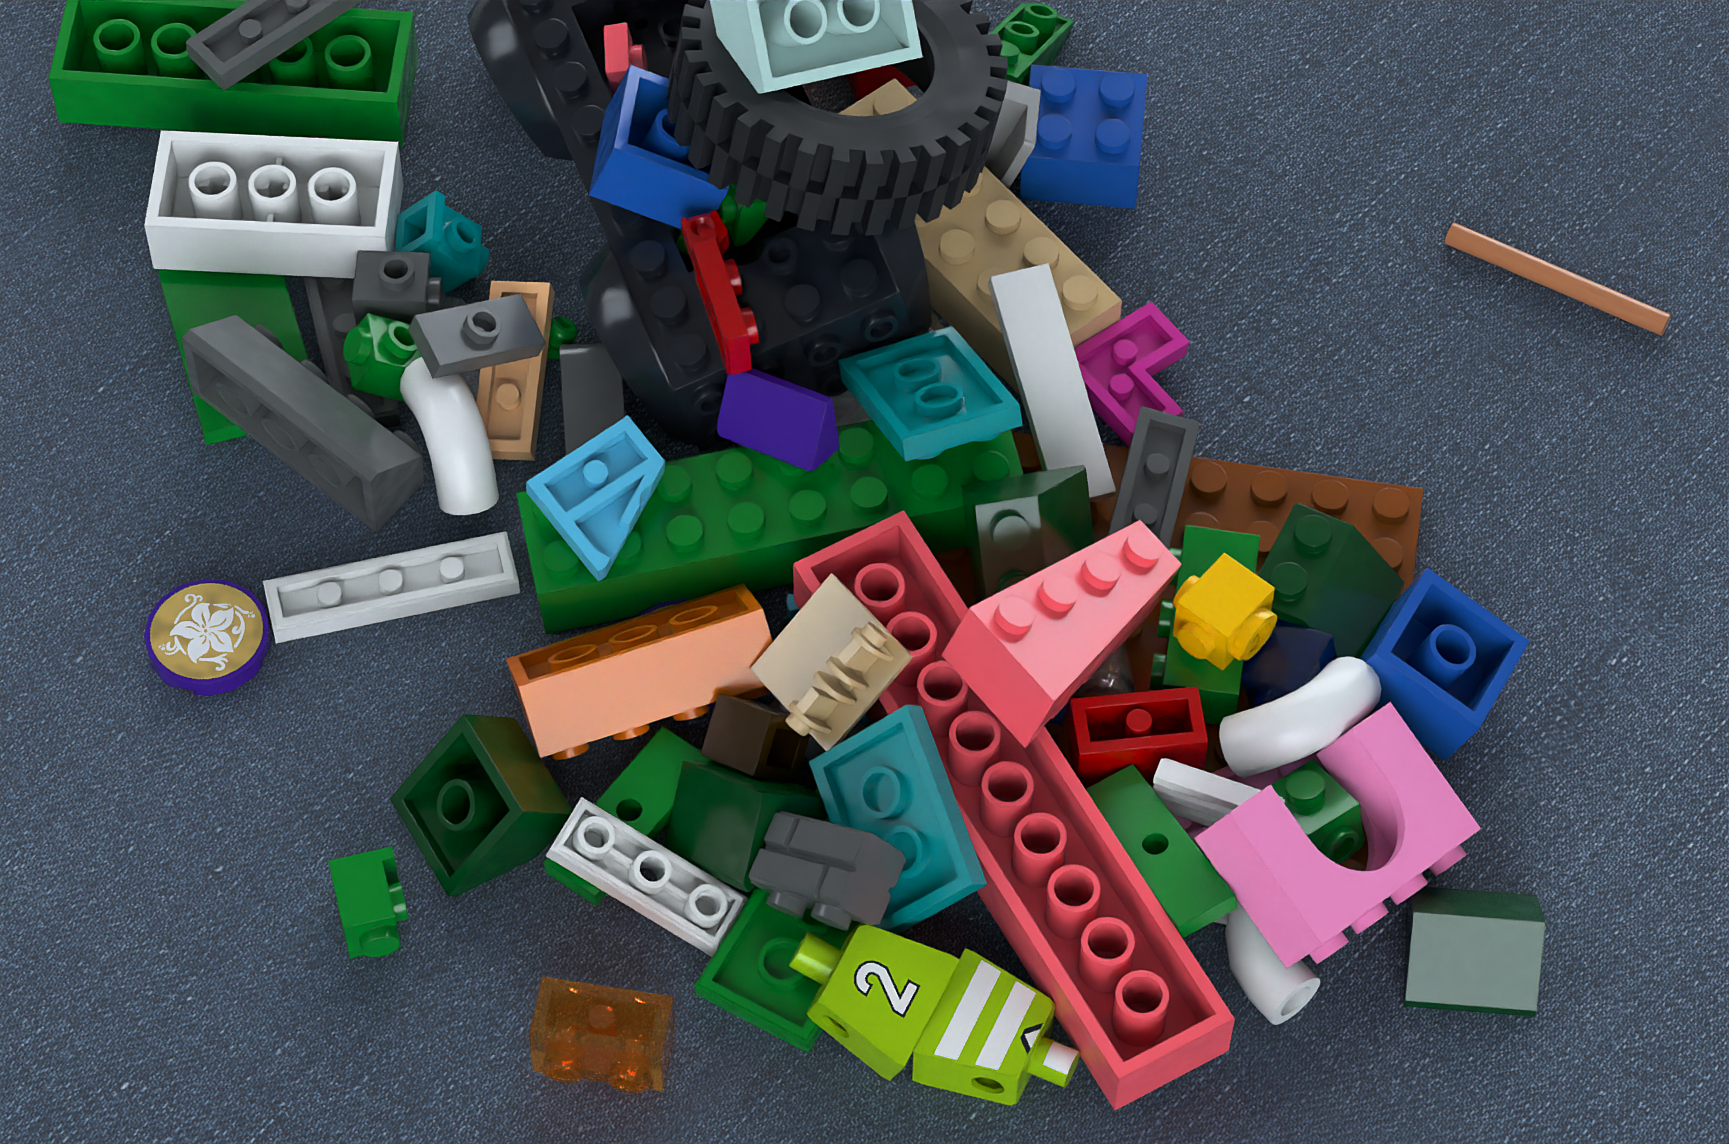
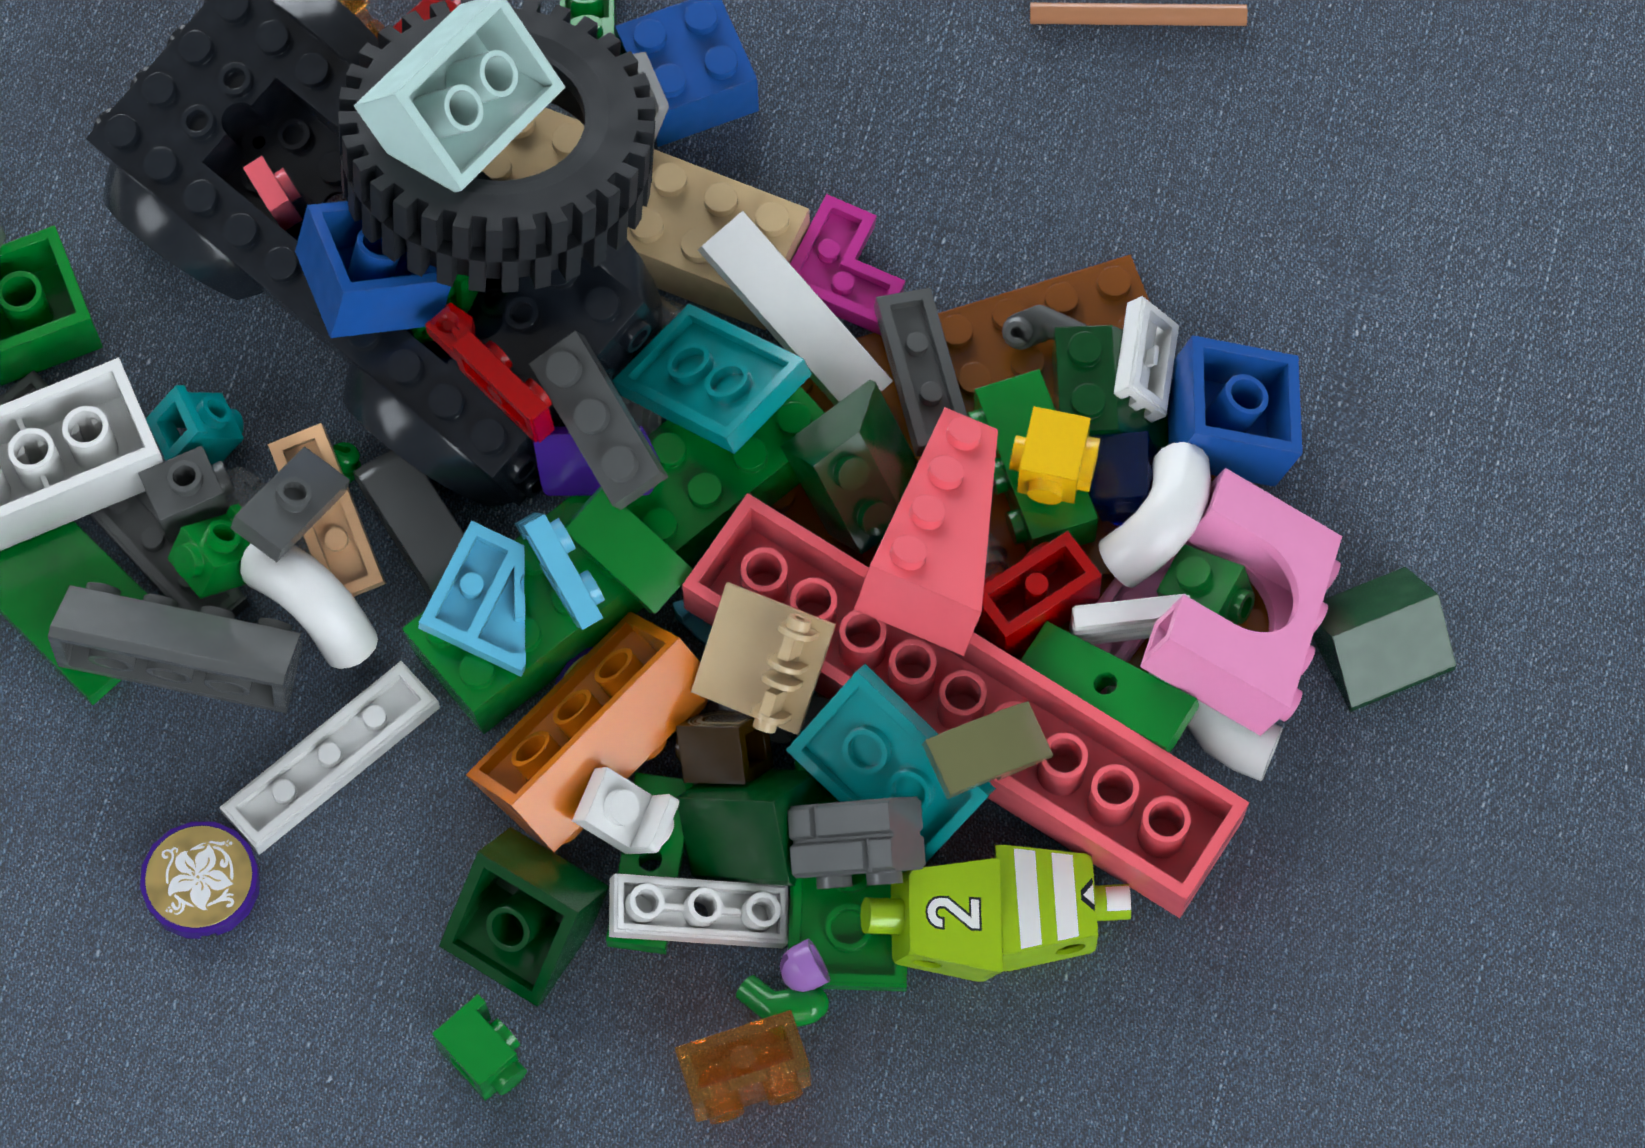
camera: 25 degrees left, 10 degrees up
none -> medium azure wing [514,512,605,630]
none -> dark grey plate [529,331,668,510]
none -> green slope [564,487,693,614]
none -> white bracket [572,767,679,854]
none -> green arm [736,975,829,1030]
none -> medium lavender hinge [780,938,830,992]
none -> olive slope [922,701,1053,799]
none -> dark grey arm [1002,305,1088,350]
none -> white tile [1114,296,1179,423]

